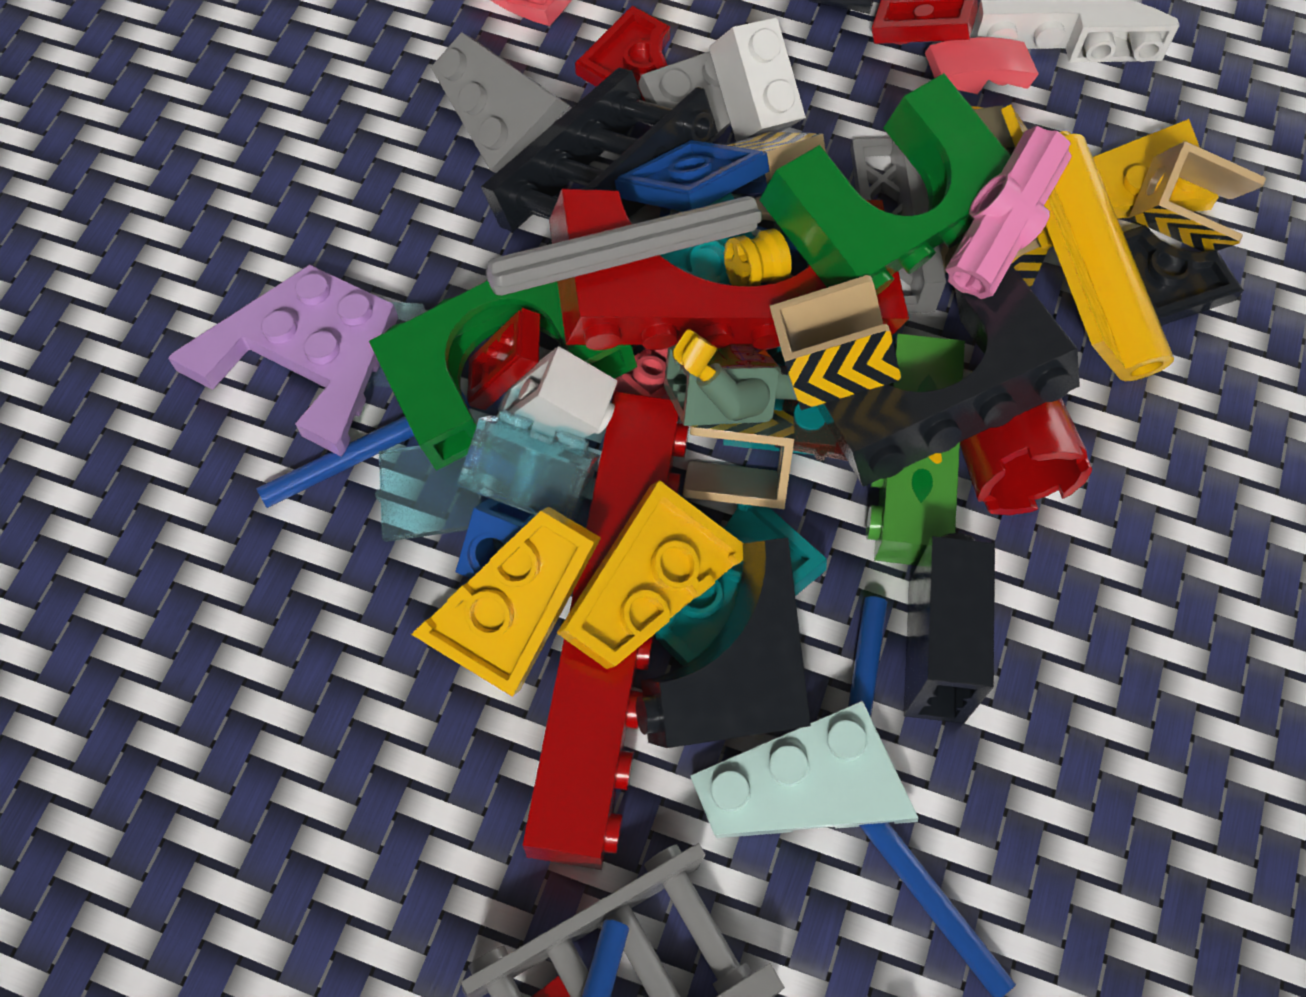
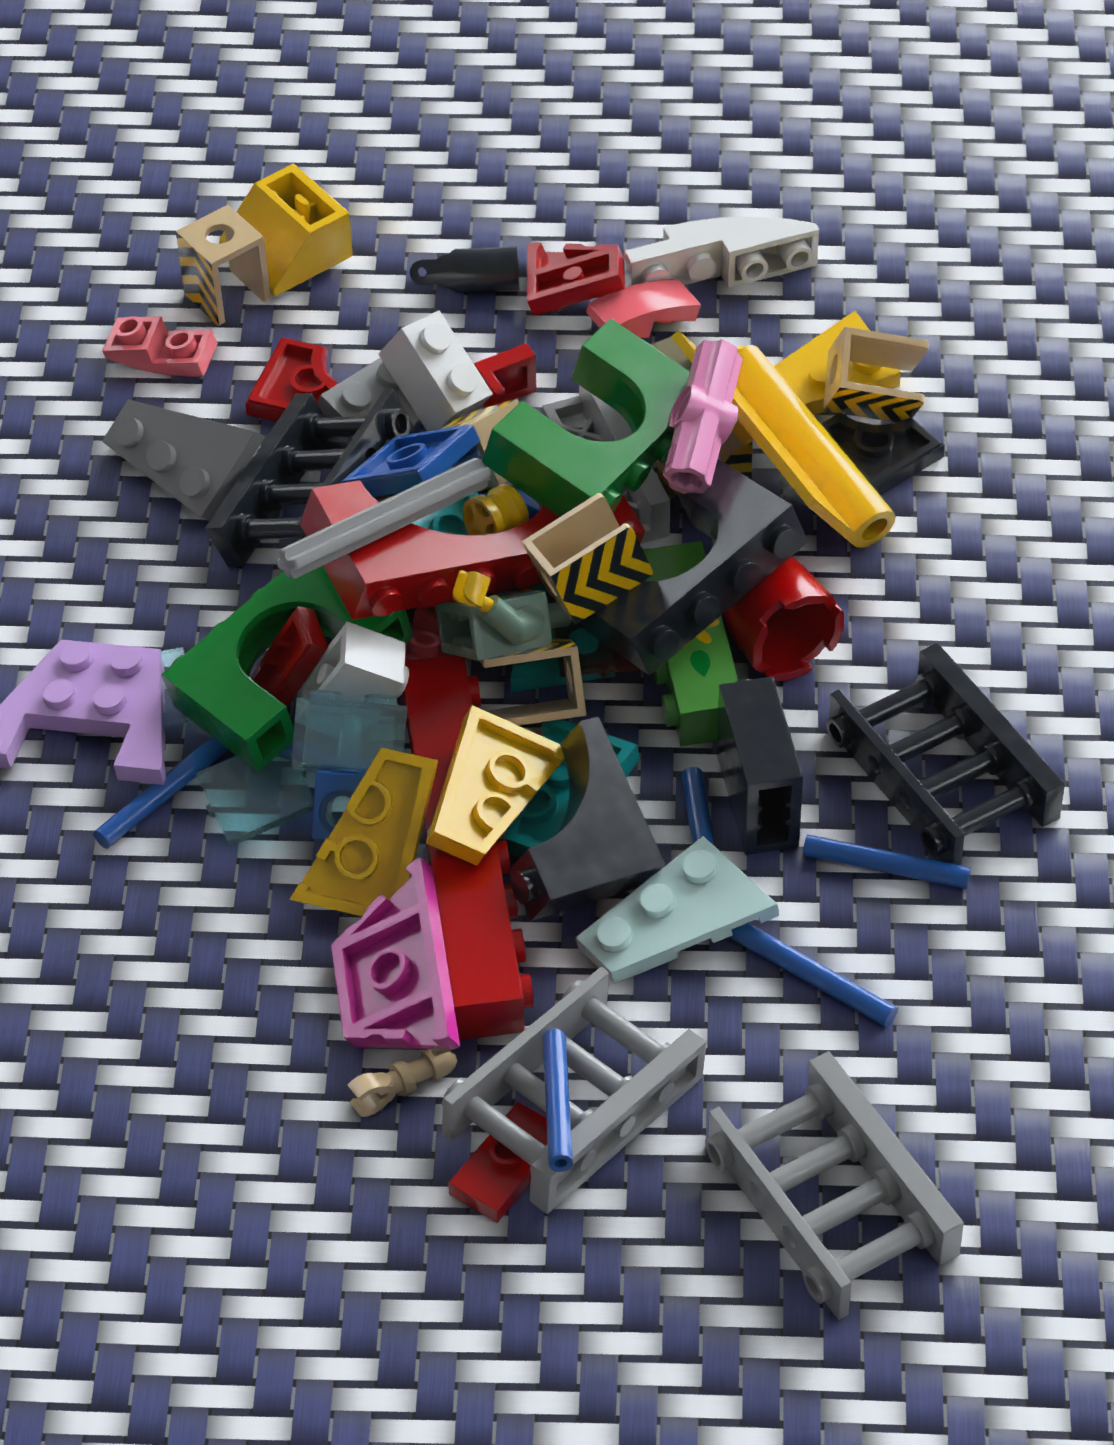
camera: 15 degrees left, 15 degrees down
none -> dark pink wing [331,857,460,1050]
none -> tan piece [347,1049,457,1117]
none -> red bracket [474,343,537,410]
none -> blue piece [803,834,971,889]
none -> black fence [826,643,1065,865]

